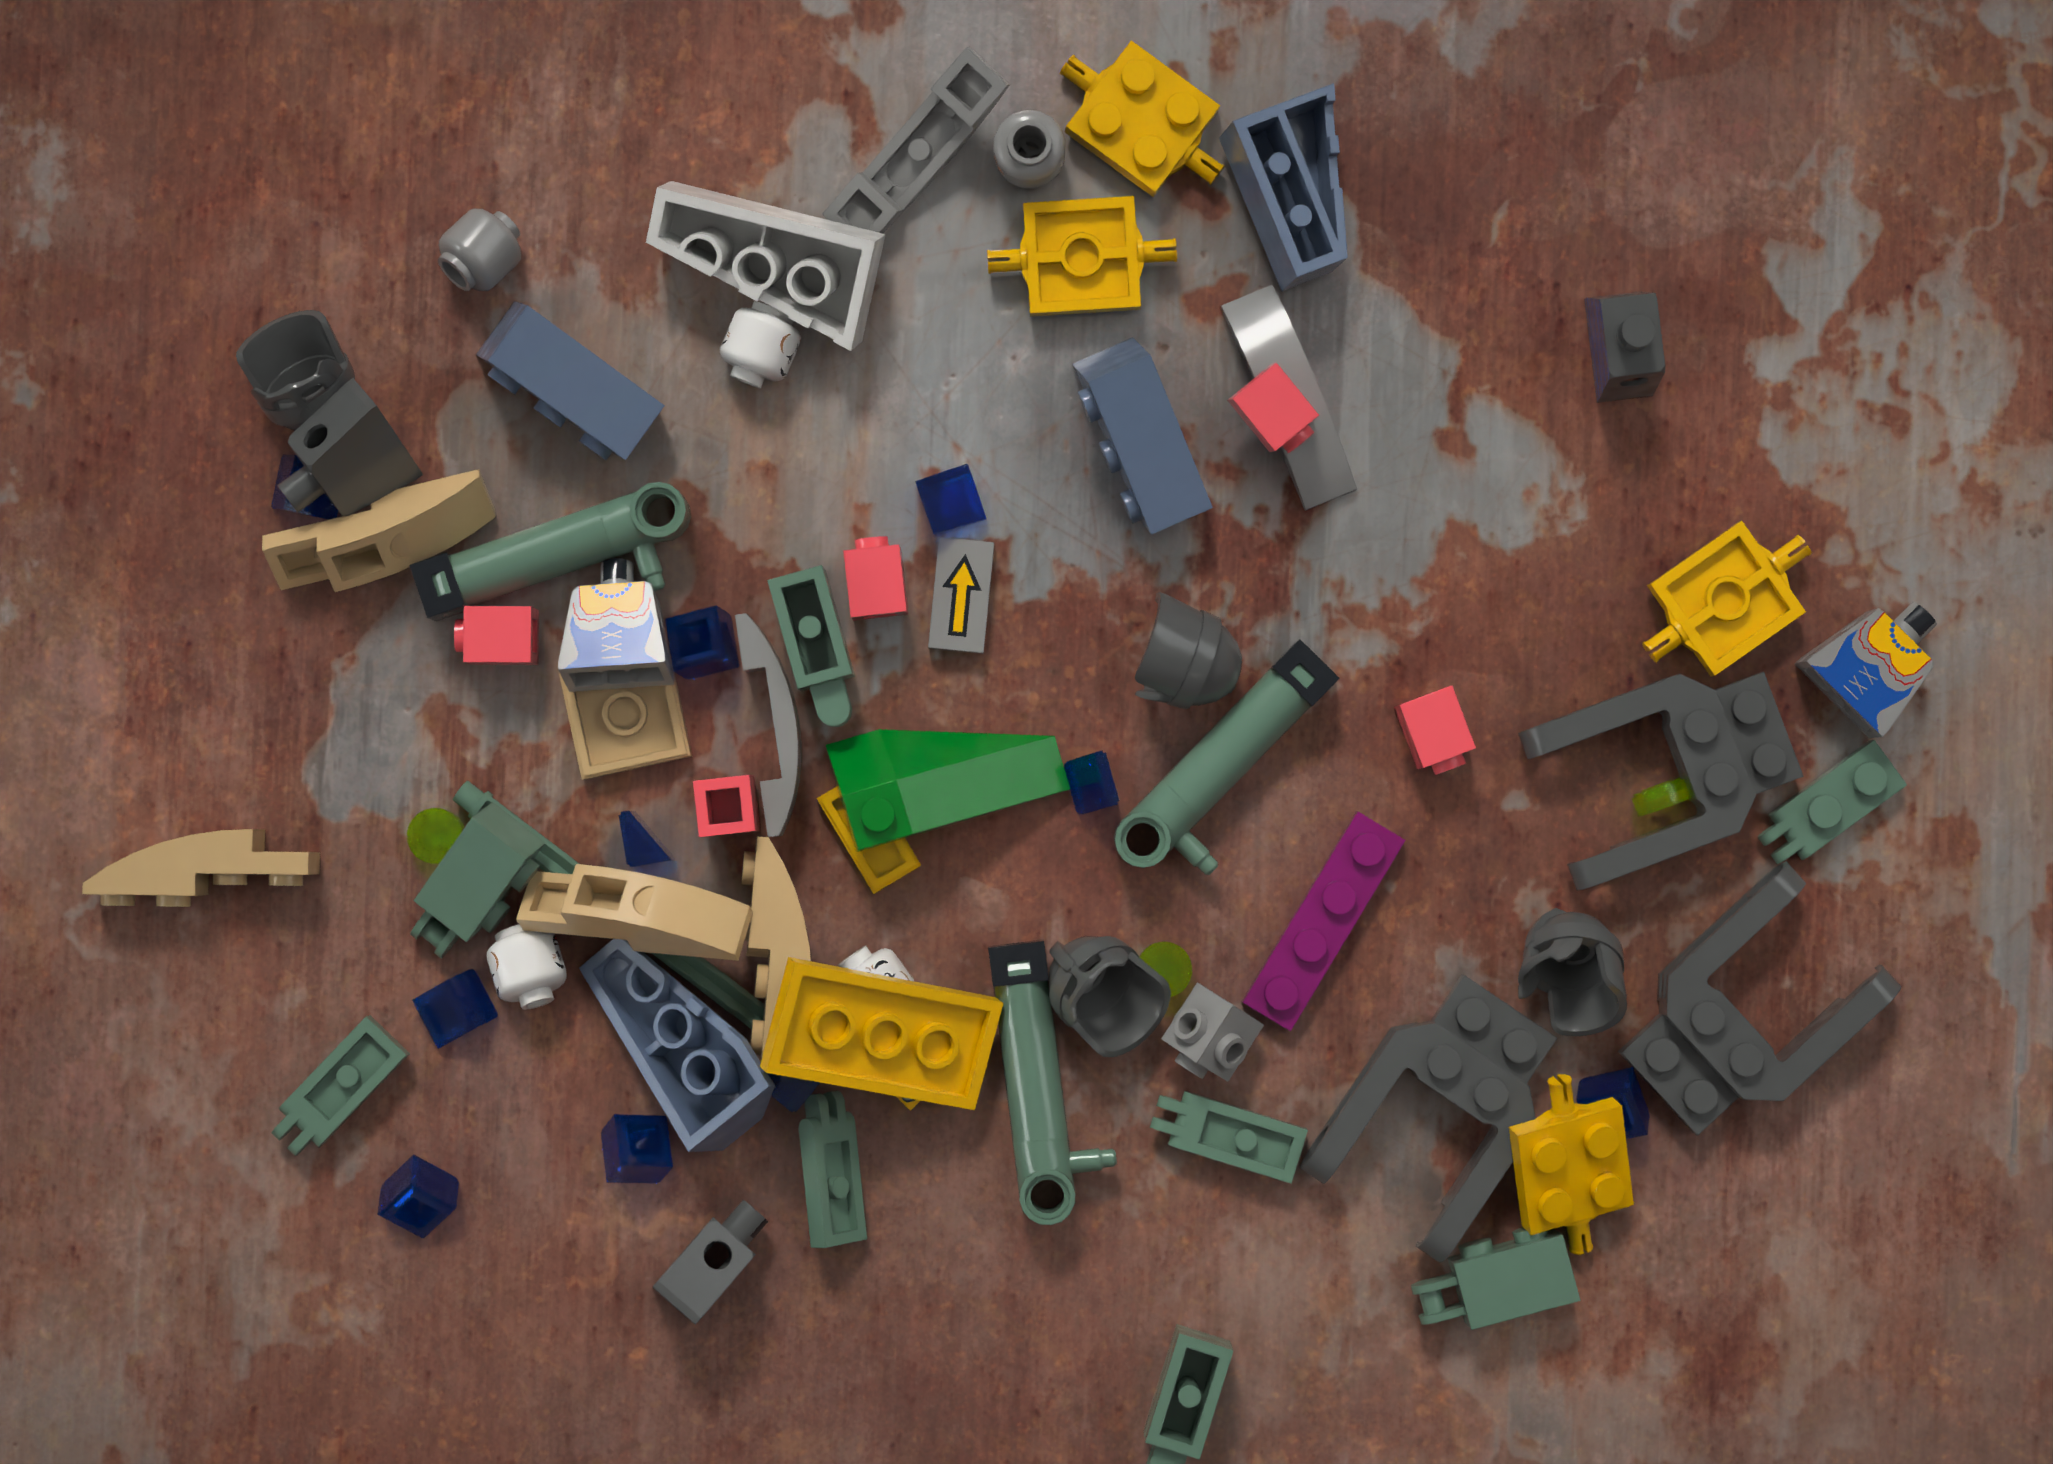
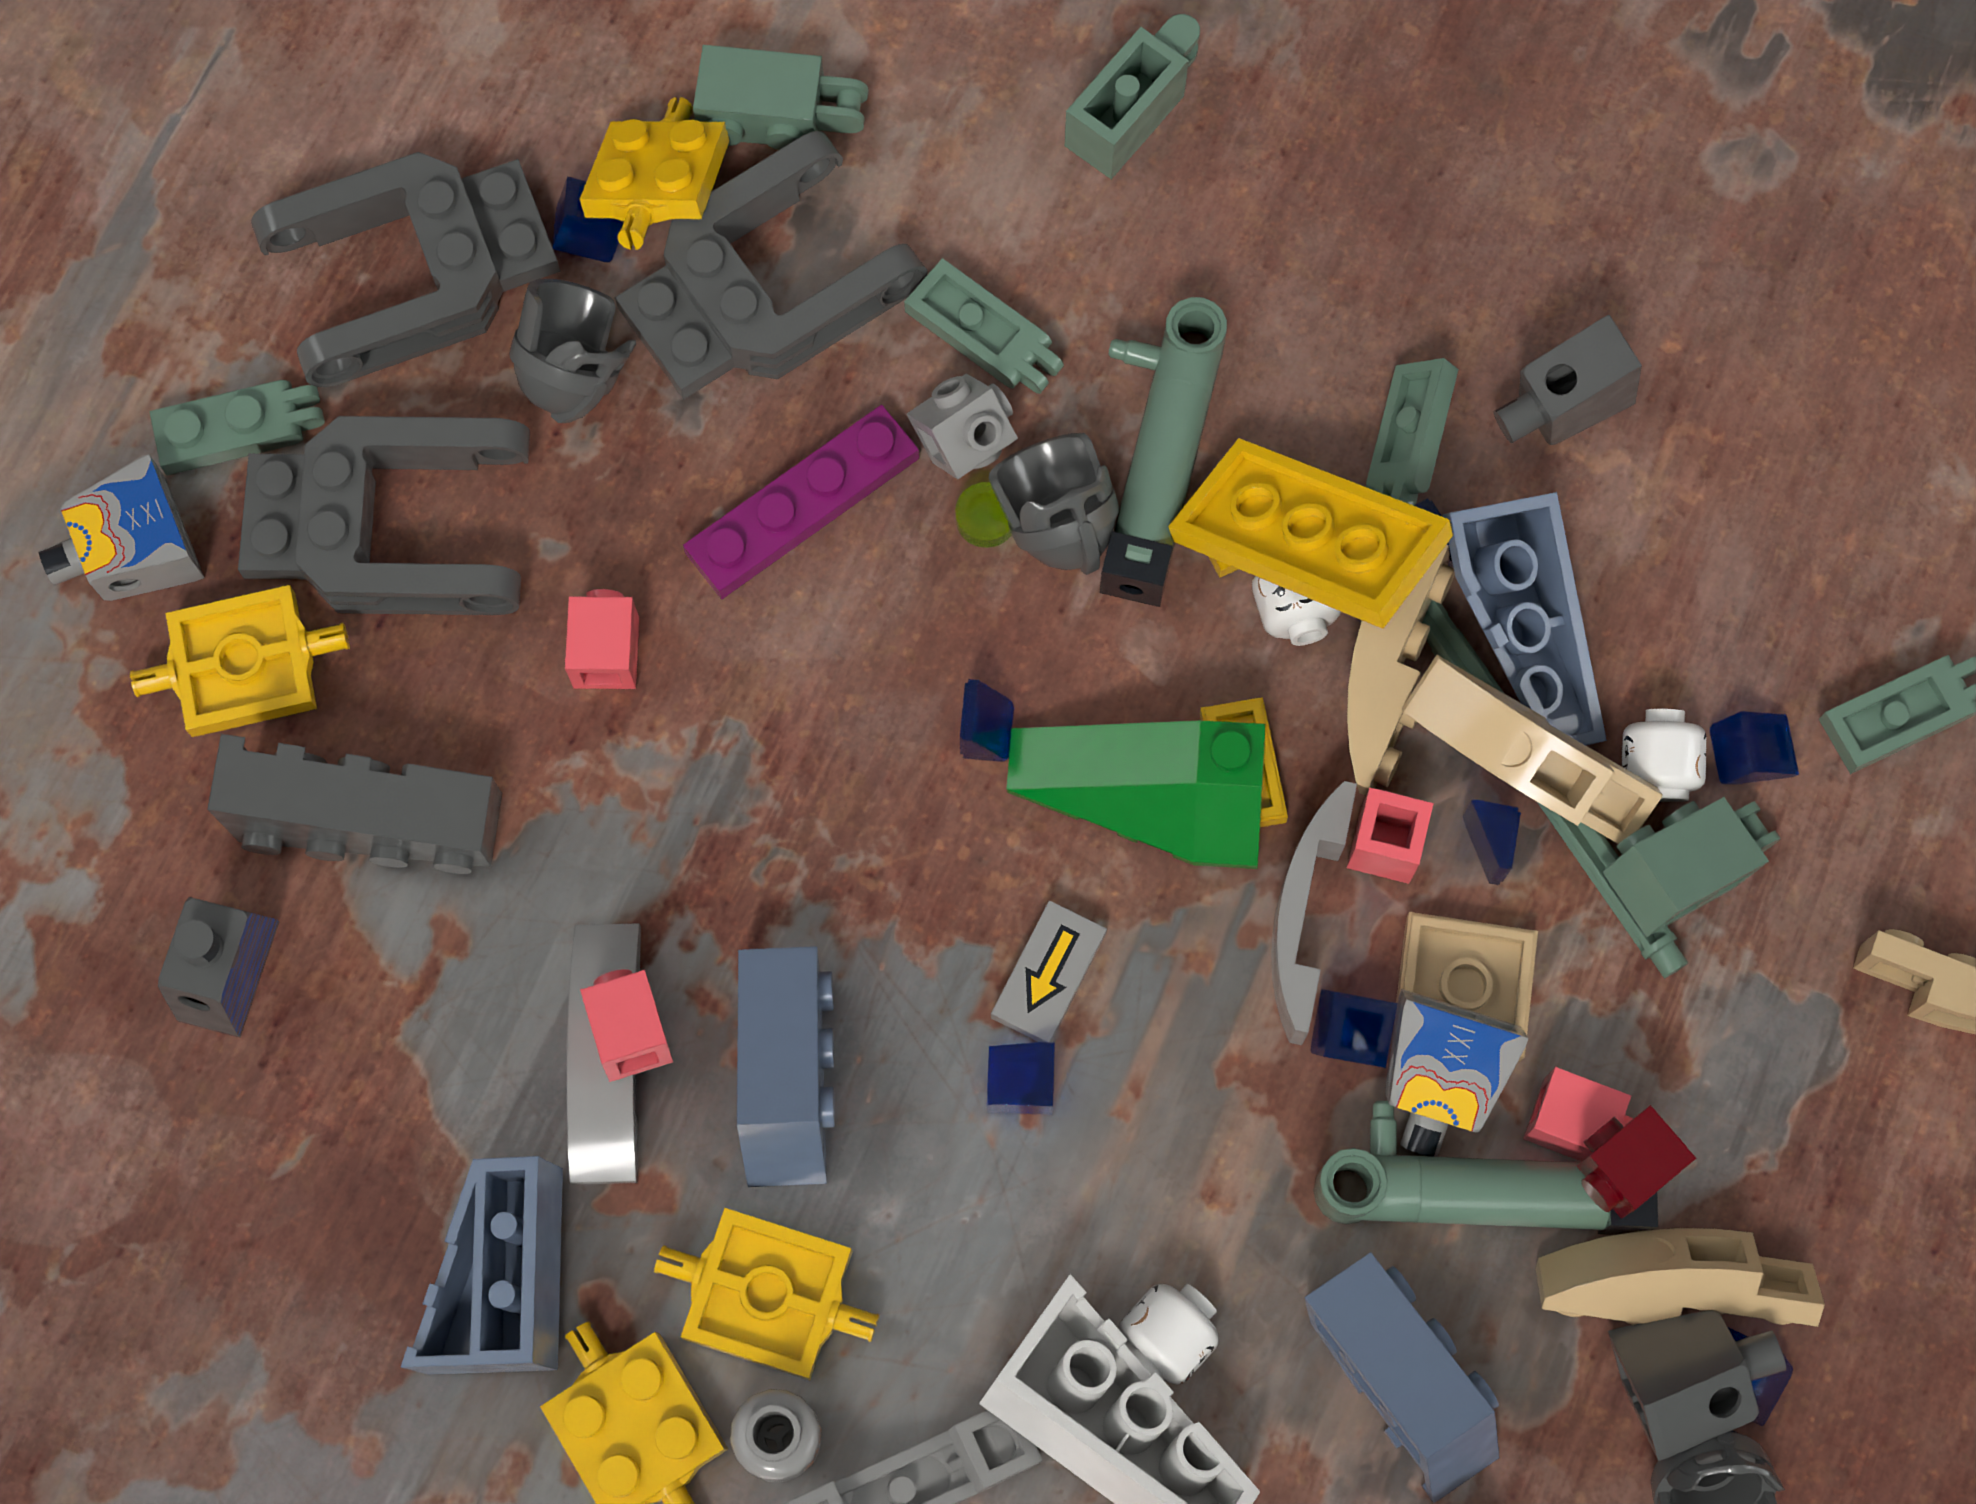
camera: 160 degrees left, 15 degrees down
clear blue slope [377,1154,459,1239] -> none
clear neon green tile [407,808,464,864] -> none
clear blue slope [601,1114,673,1184] -> none
sand green brick [767,565,855,727] -> none
coral brick [843,536,908,621] -> none
sand green piece [1114,639,1340,875] -> none
dark grey helmet [1135,592,1242,709] -> none
clear neon green tile [1631,777,1691,817] -> none
none -> dark grey wedge [207,734,502,874]
none -> dark red brick [1577,1105,1697,1219]

